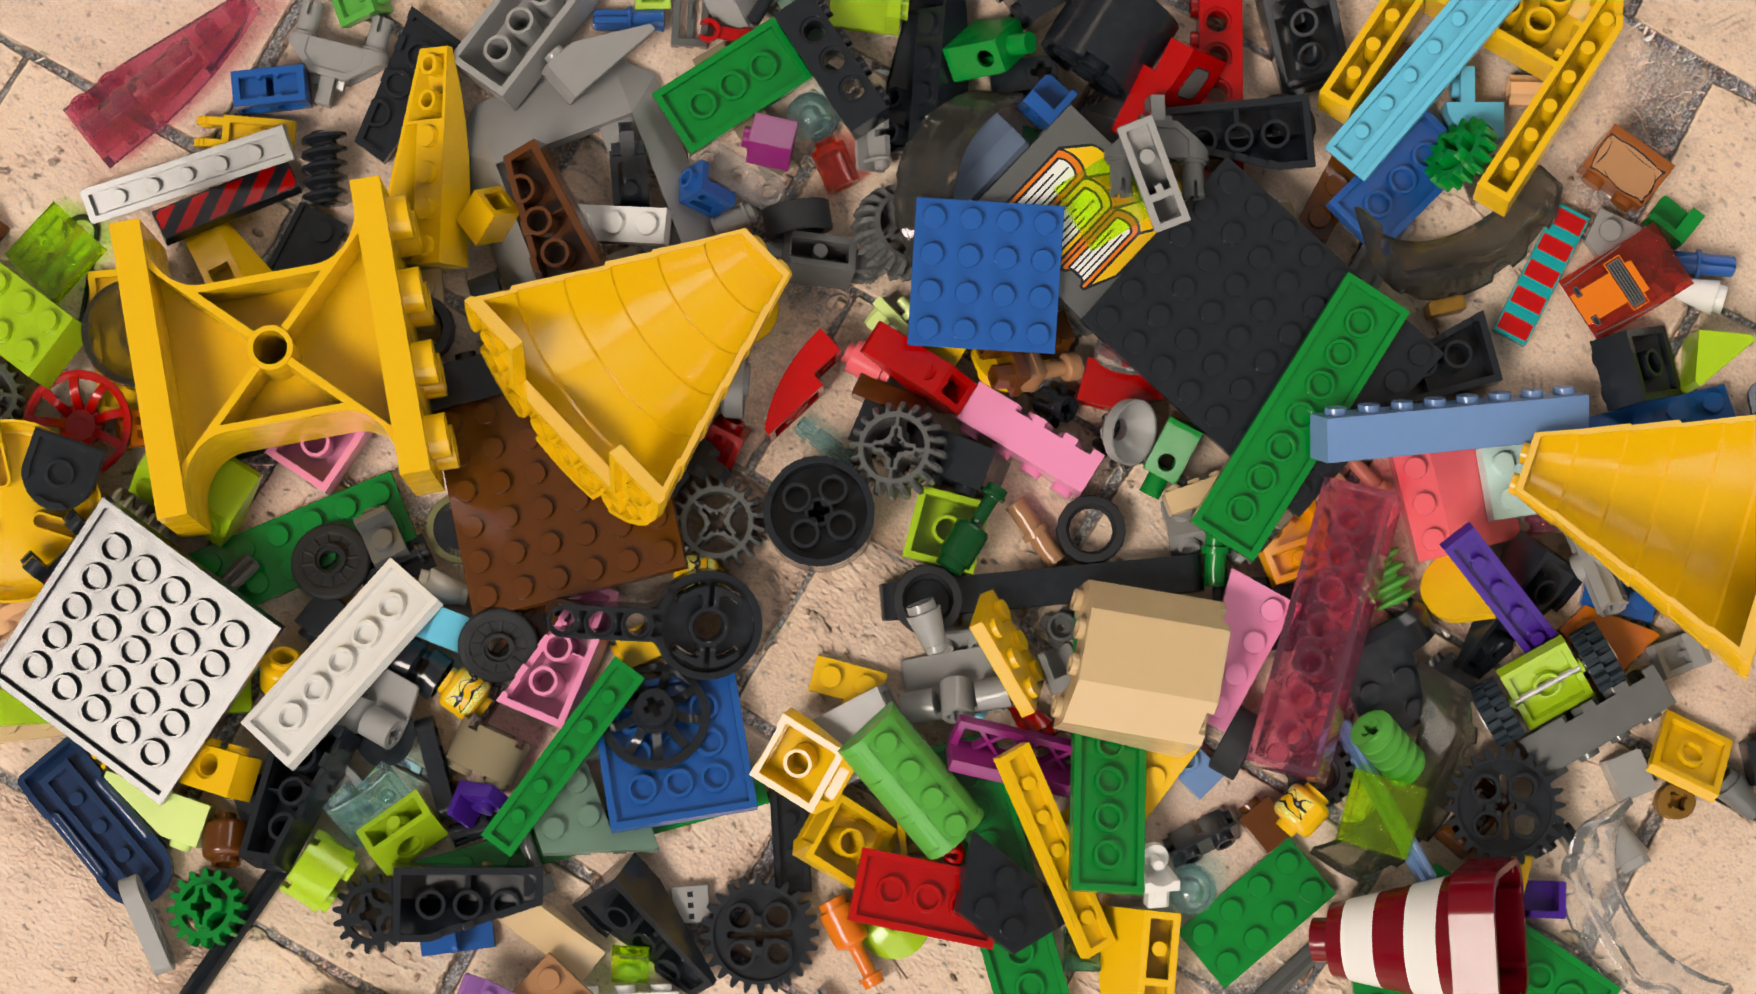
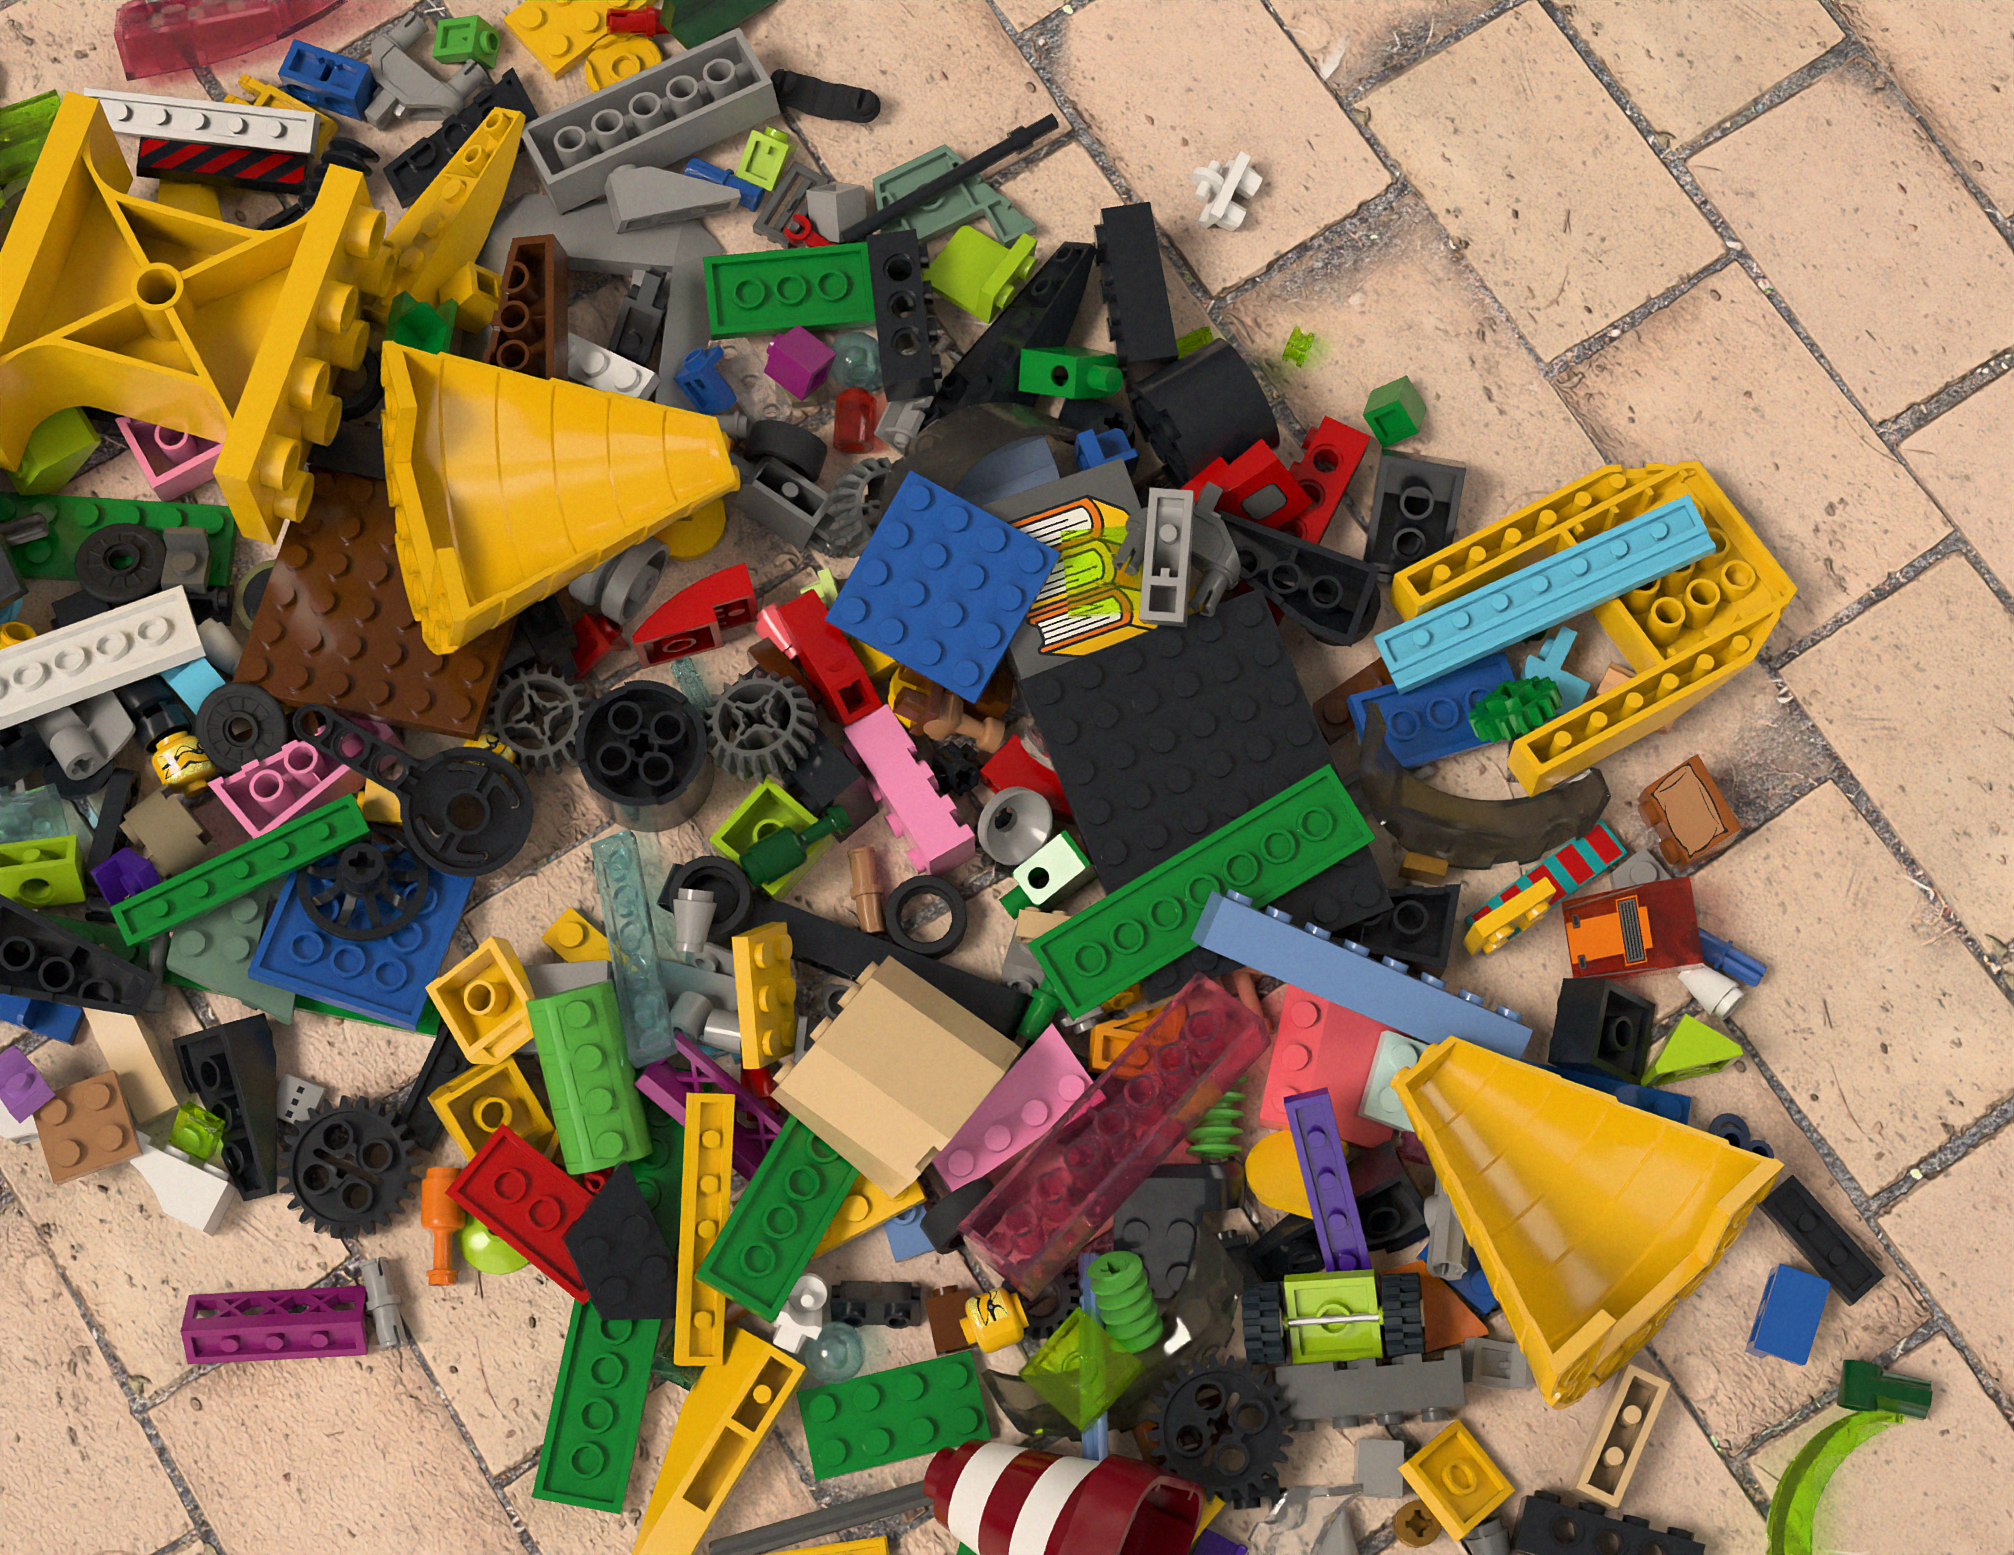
camera: 25 degrees right, 10 degrees down
green panel [1641,196,1705,250] -> none
none -> green panel [381,291,458,355]
none -> clear light blue plate [591,829,677,1068]
none -> yellow plate [1462,877,1556,956]

